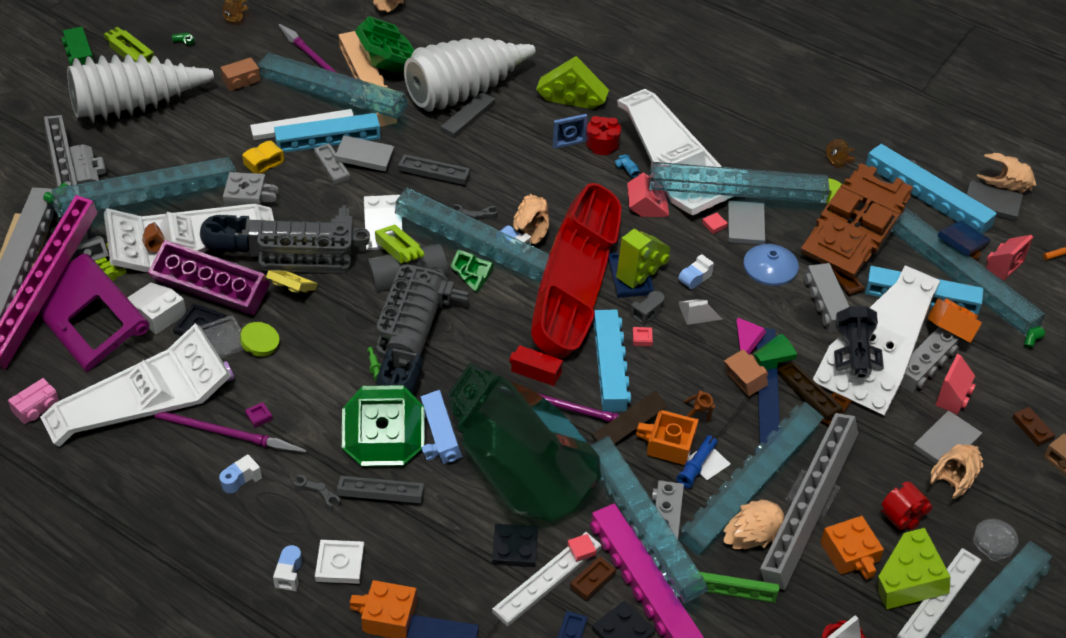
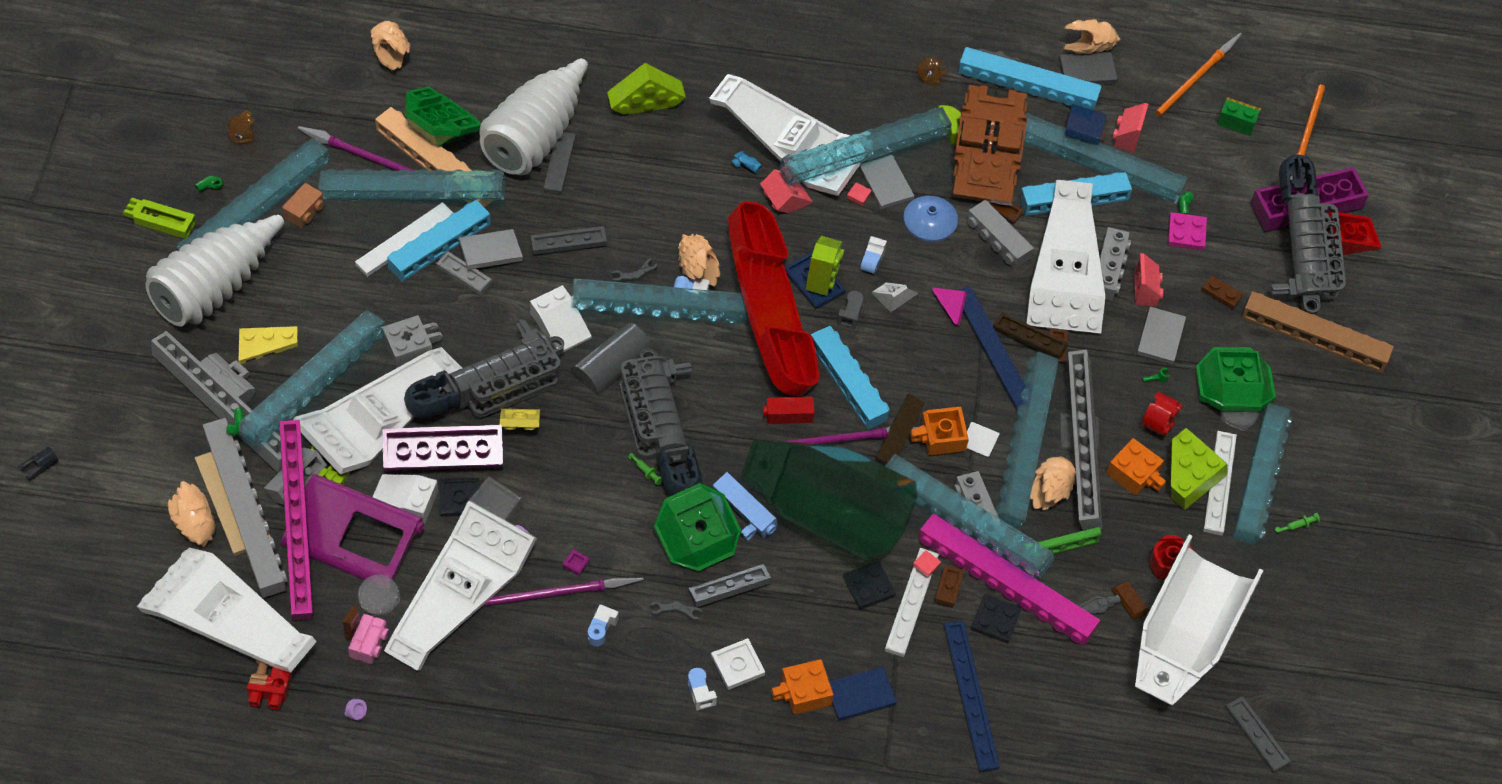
camera: 30 degrees left, 10 degrees up
green brick [61,26,94,66] -> none
dark orange rock [142,222,165,252] -> none
lime tile [240,322,279,356] -> none
yellow brick [242,141,284,174] -> none
lime hinge [375,224,425,263] -> none
green slope [450,250,494,293] -> none
medium blue slope [553,114,587,149] -> none
red brick [586,116,621,155] -> none
coral tile [632,327,653,346] -> none
blue pin [676,435,718,488] -> none
dark orange plant [684,391,715,422] -> none
nougat brick [724,349,768,397] -> none
green slope [752,334,797,370] -> none
black piece [834,306,884,378] -> none
orange hinge [928,298,982,343] -> none
light nougat head [930,444,983,499] -> none
none -> clear light blue brick [176,138,330,251]
none -> light yellow wing [239,326,298,364]
none -> reddish brown tile [342,606,360,641]
none -> clear tile [358,574,400,616]
none -> green hand [1142,368,1170,383]
none -> dark pink plate [1168,212,1207,251]
none -> green piece [1195,347,1276,411]

